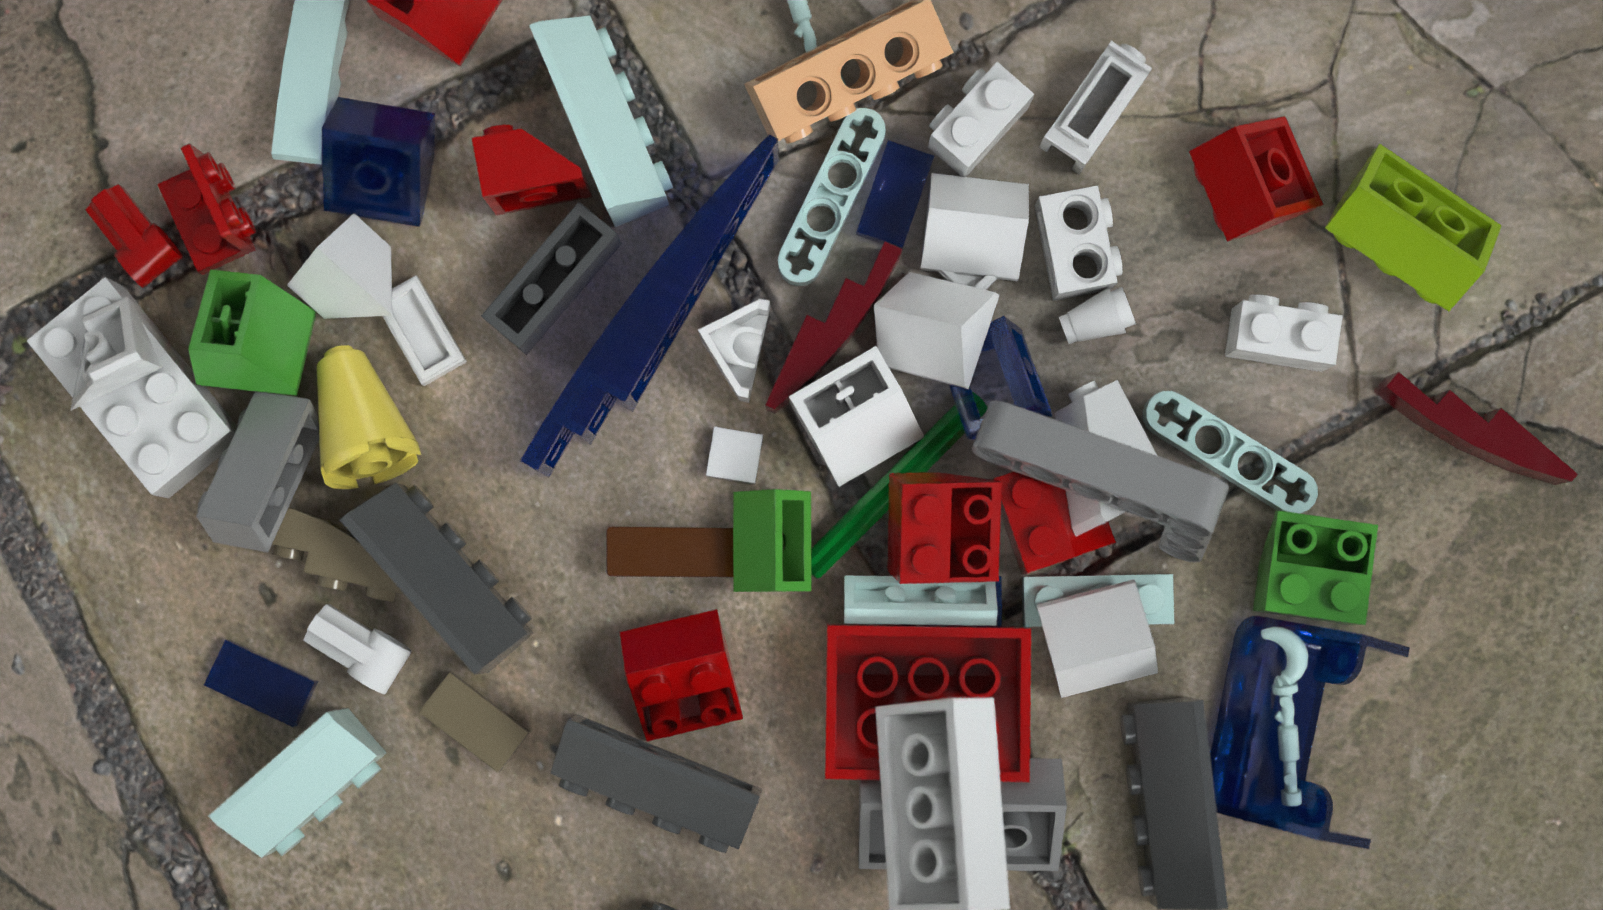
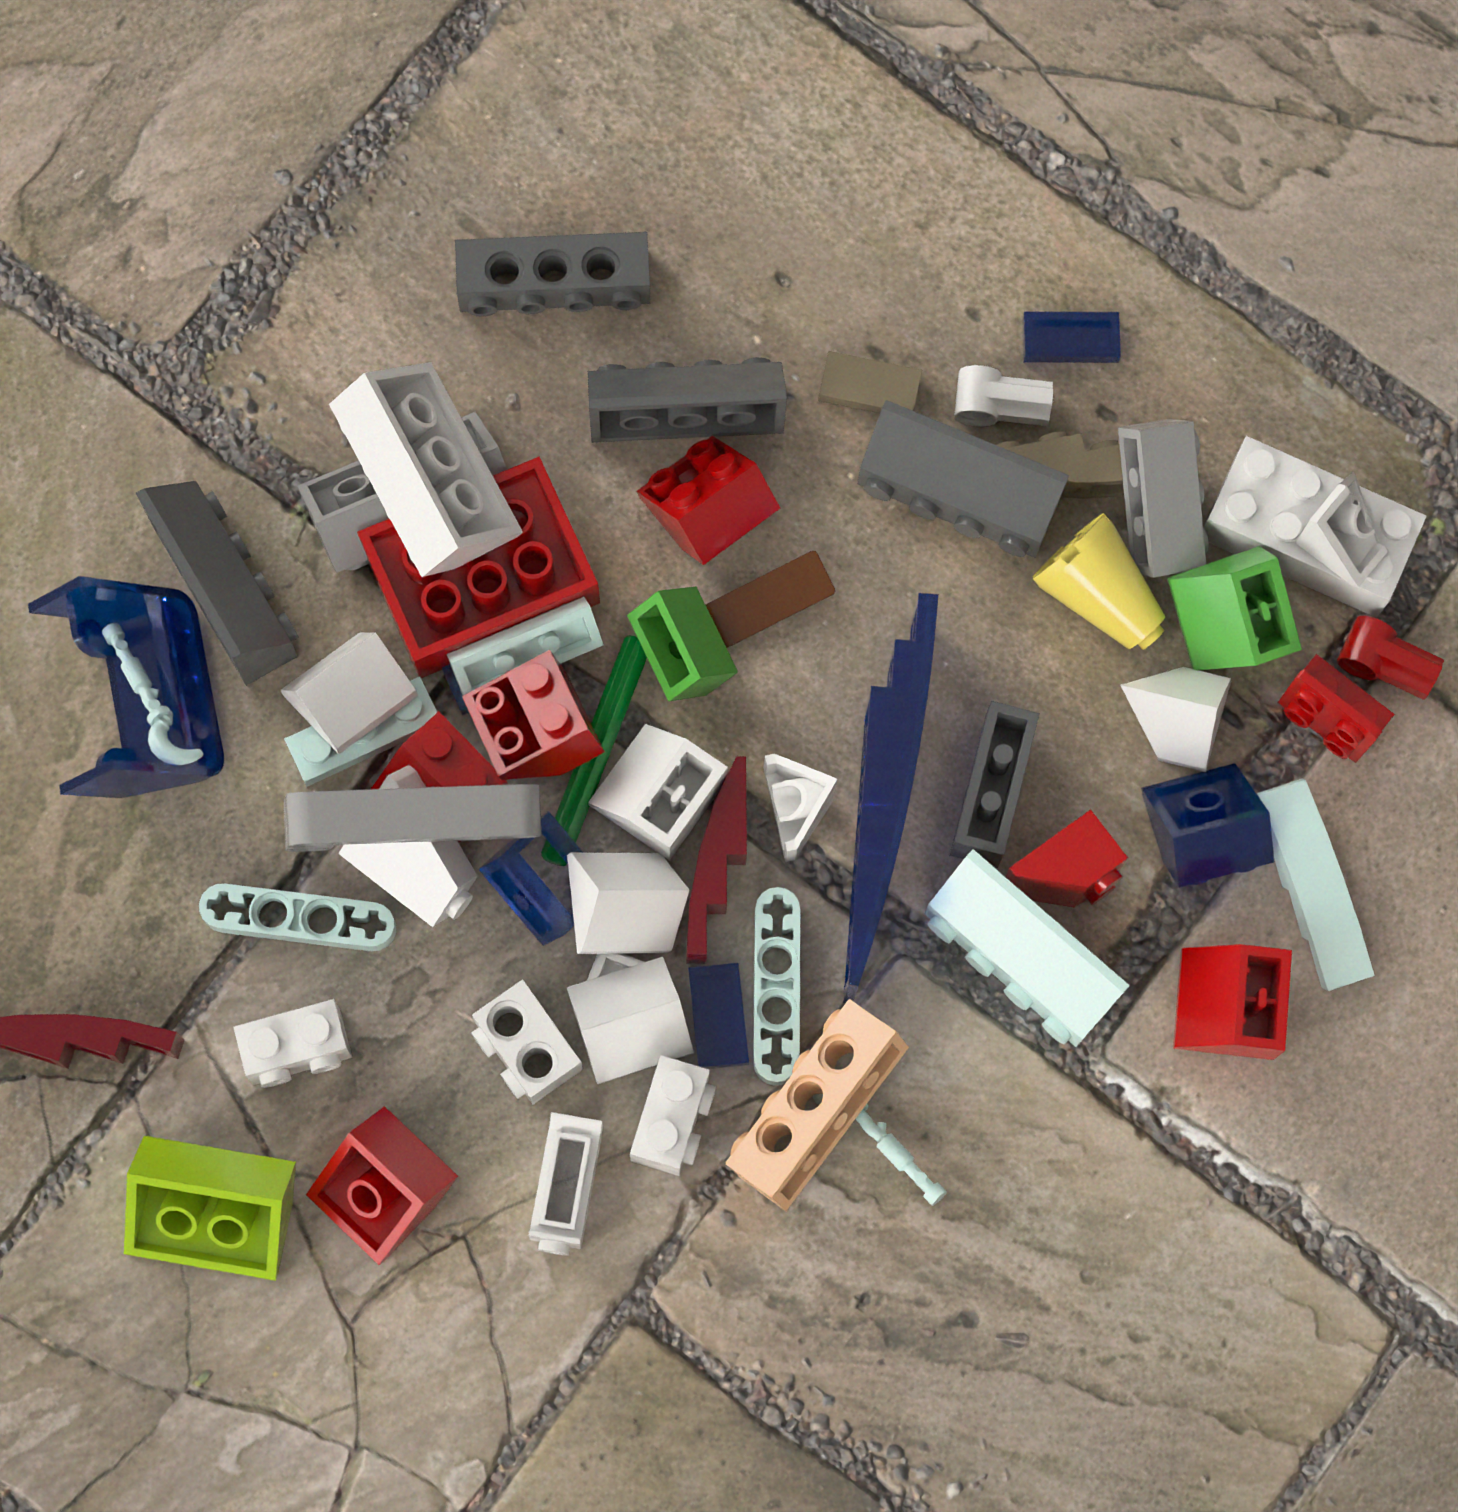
camera: 150 degrees right, 10 degrees down
light aqua slope [209,708,386,858] -> none
white tile [382,276,467,386] -> none
white tile [706,427,763,484] -> none
white cone [1059,287,1136,344] -> none
bright green slope [1253,510,1378,625] -> none

